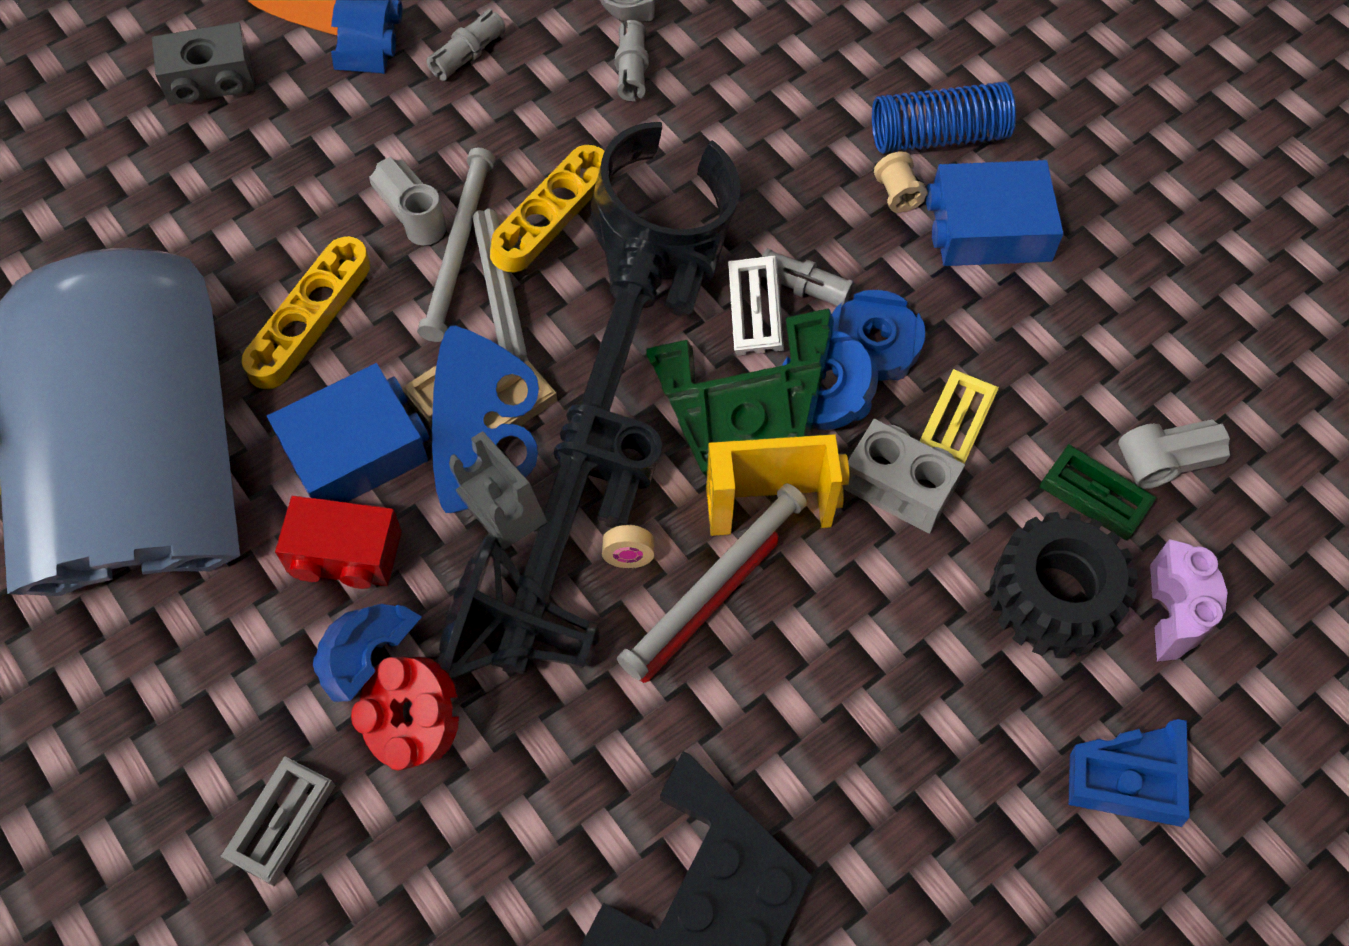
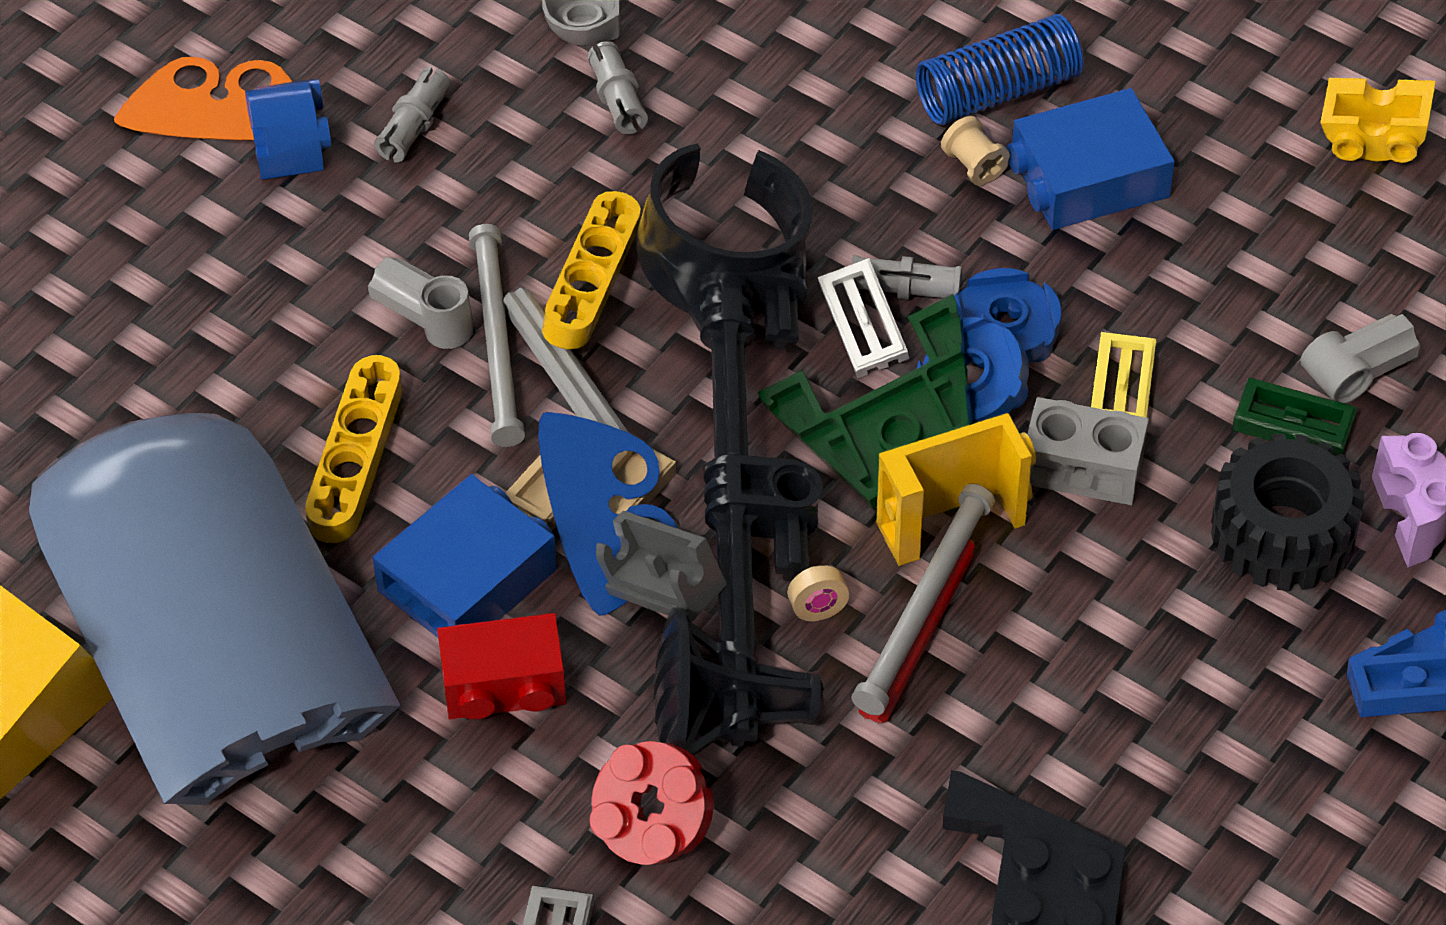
camera: 15 degrees left, 10 degrees down
dark grey brick [152,22,256,105] -> none
blue cylinder [313,604,422,702] -> none
none -> yellow cylinder [1321,78,1435,163]

